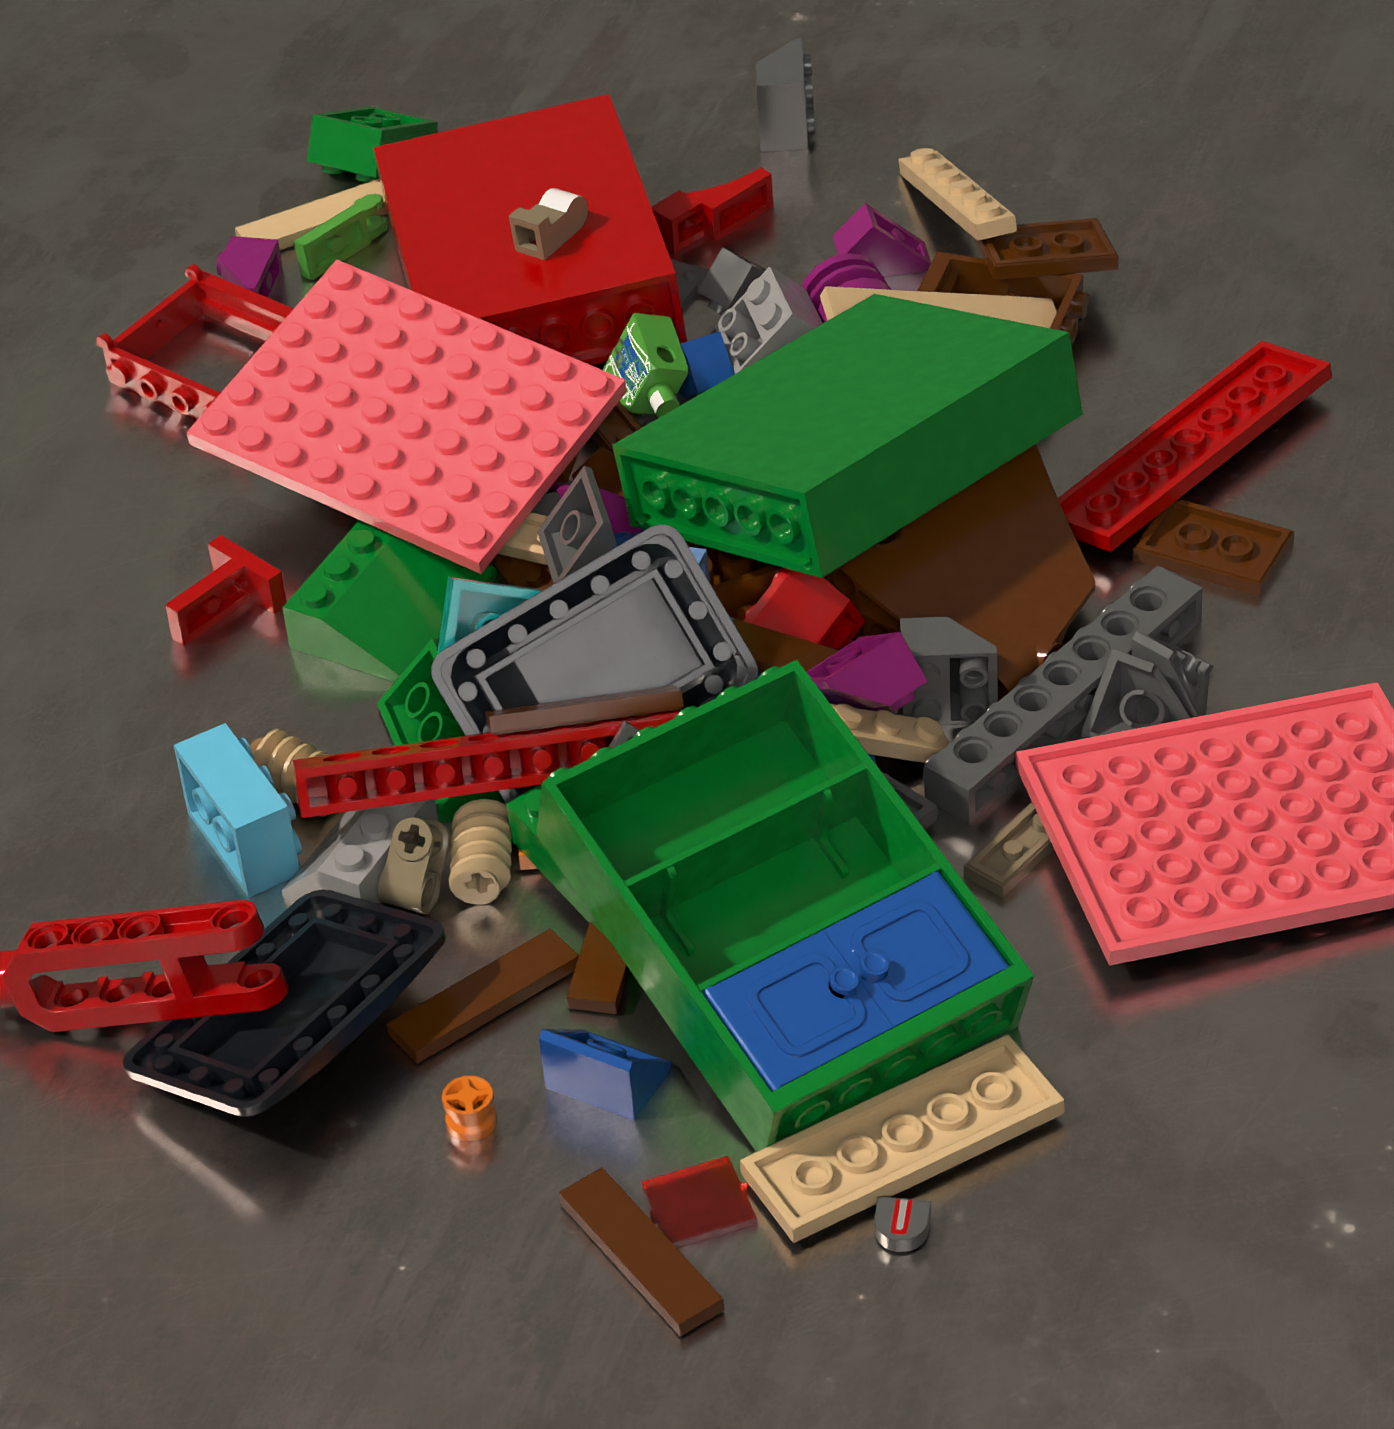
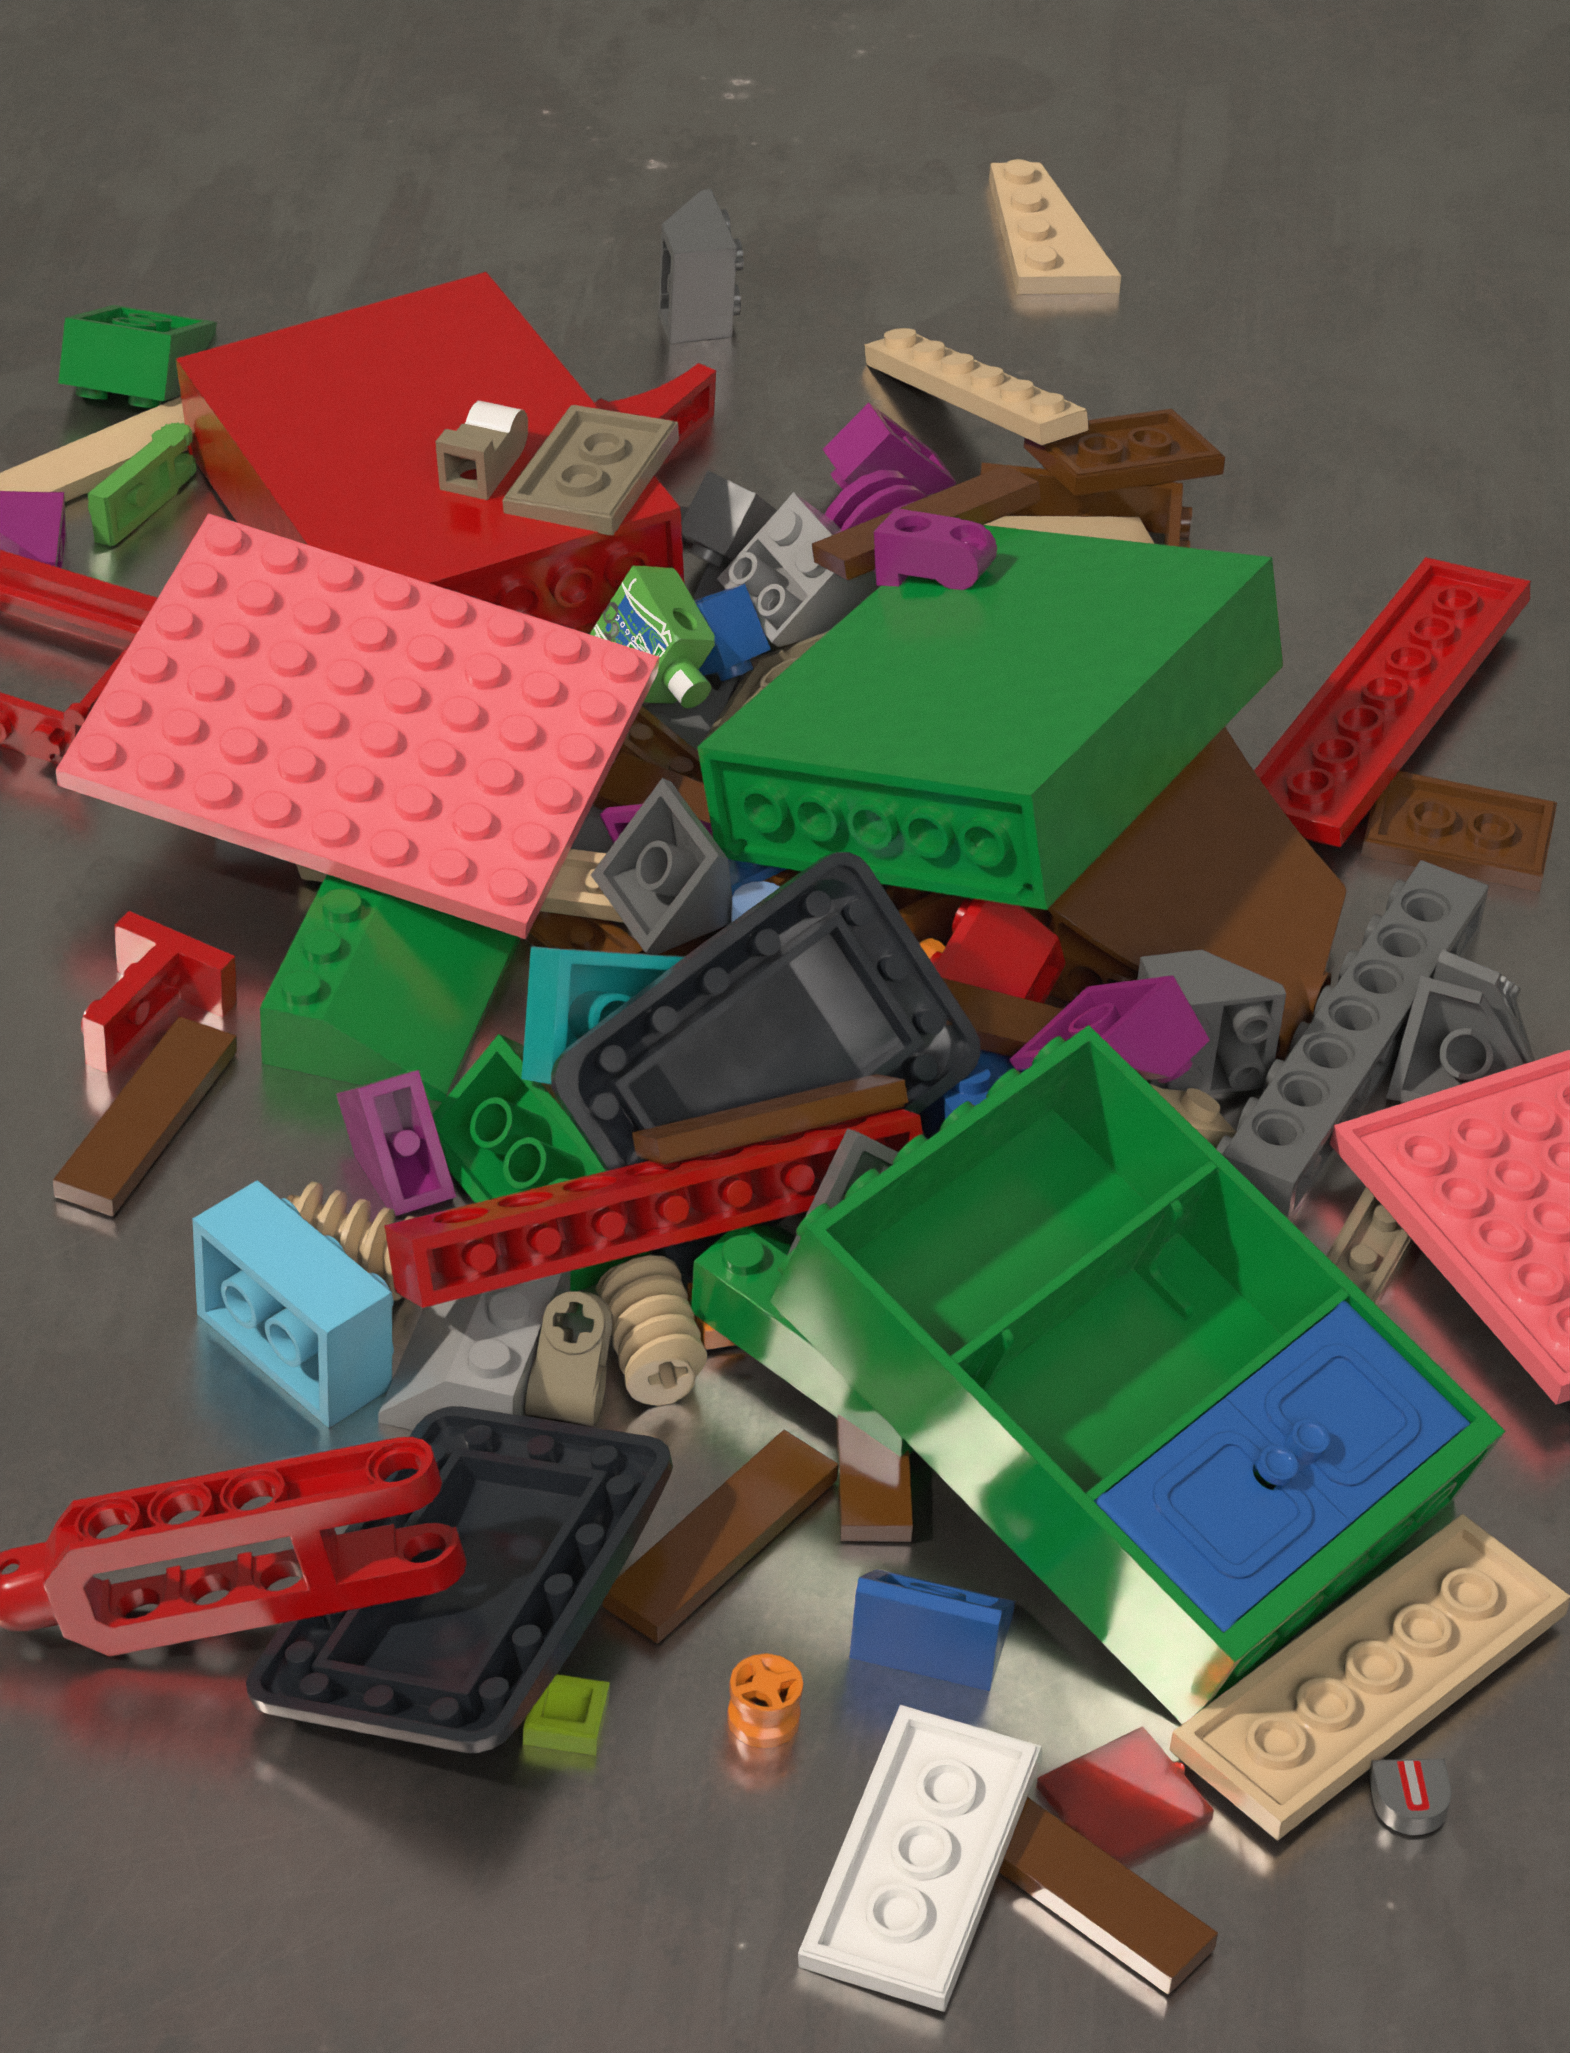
camera: 20 degrees left, 0 degrees up
none -> reddish brown tile [53,1016,237,1217]
none -> magenta slope [336,1070,457,1216]
none -> dark tan tile [502,405,679,535]
none -> lime tile [523,1674,610,1756]
none -> white tile [798,1705,1042,2012]
none -> reddish brown tile [812,465,1041,581]
none -> magenta leg [874,508,997,590]
none -> tan wing [989,159,1121,295]

